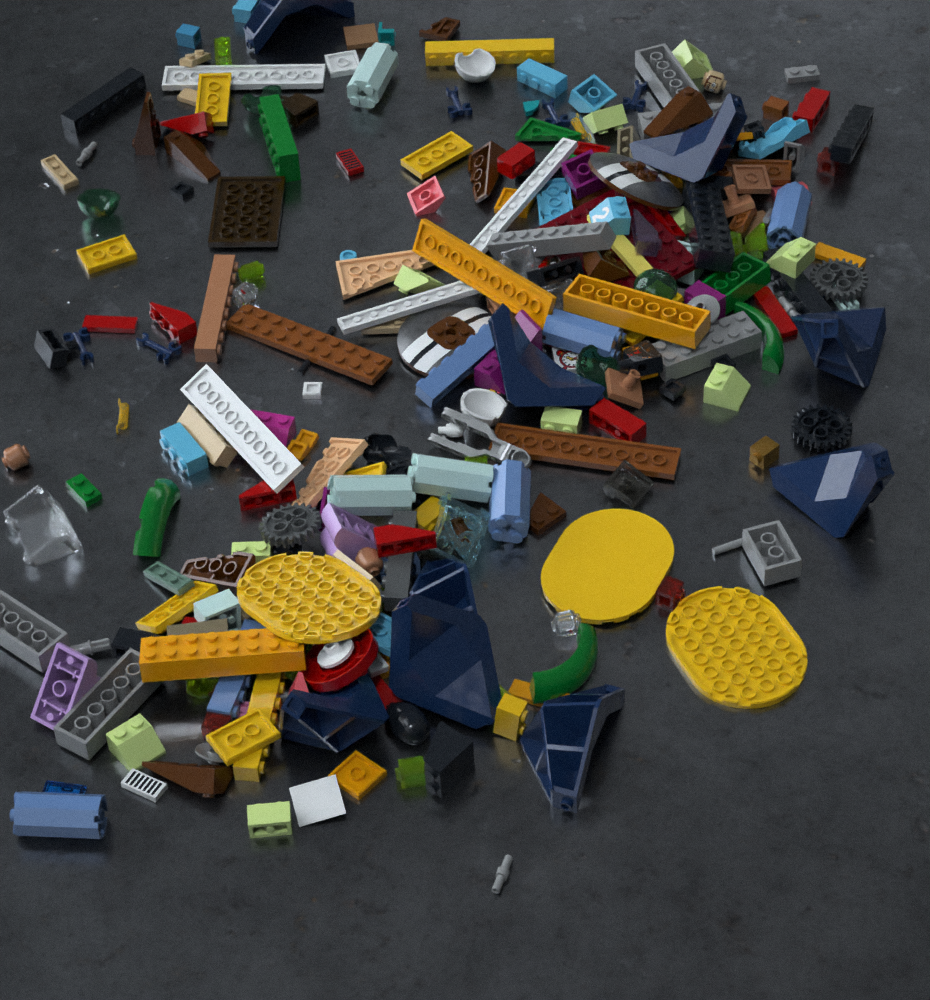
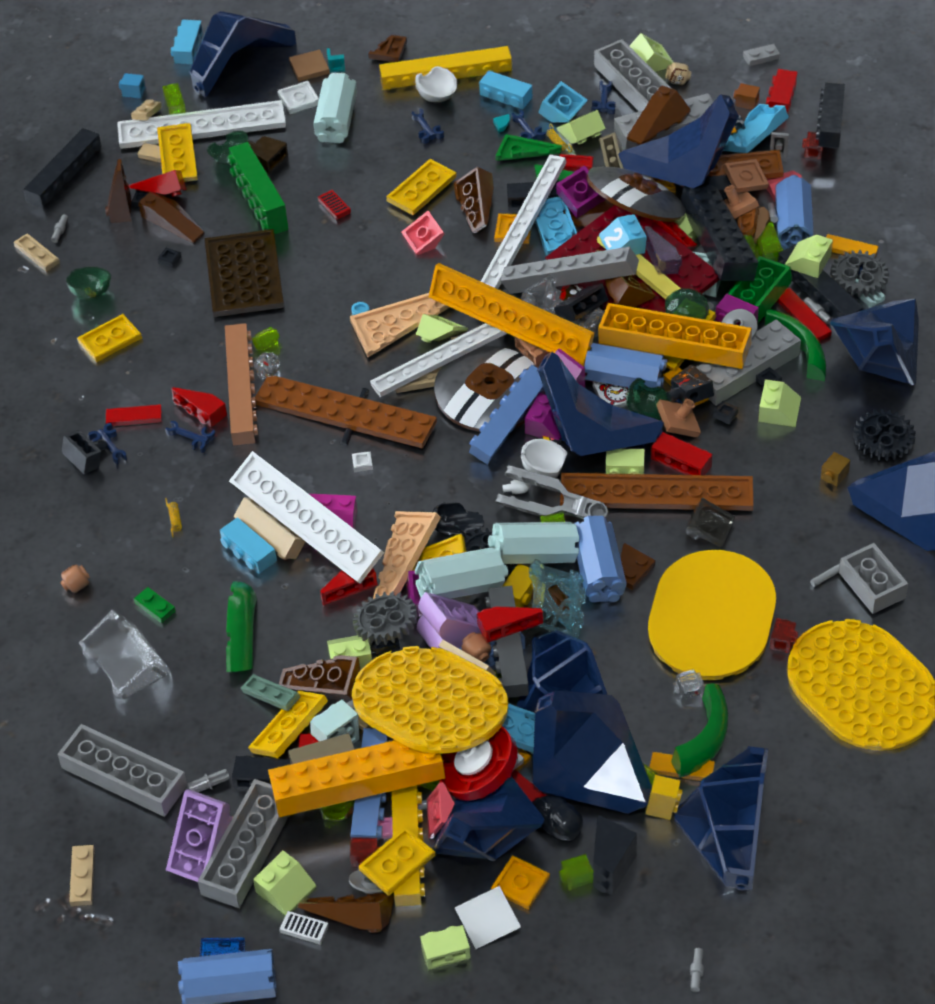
camera: 10 degrees left, 5 degrees up
light orange slope [287,429,319,461] -> none
red brick [497,142,535,180] -> none

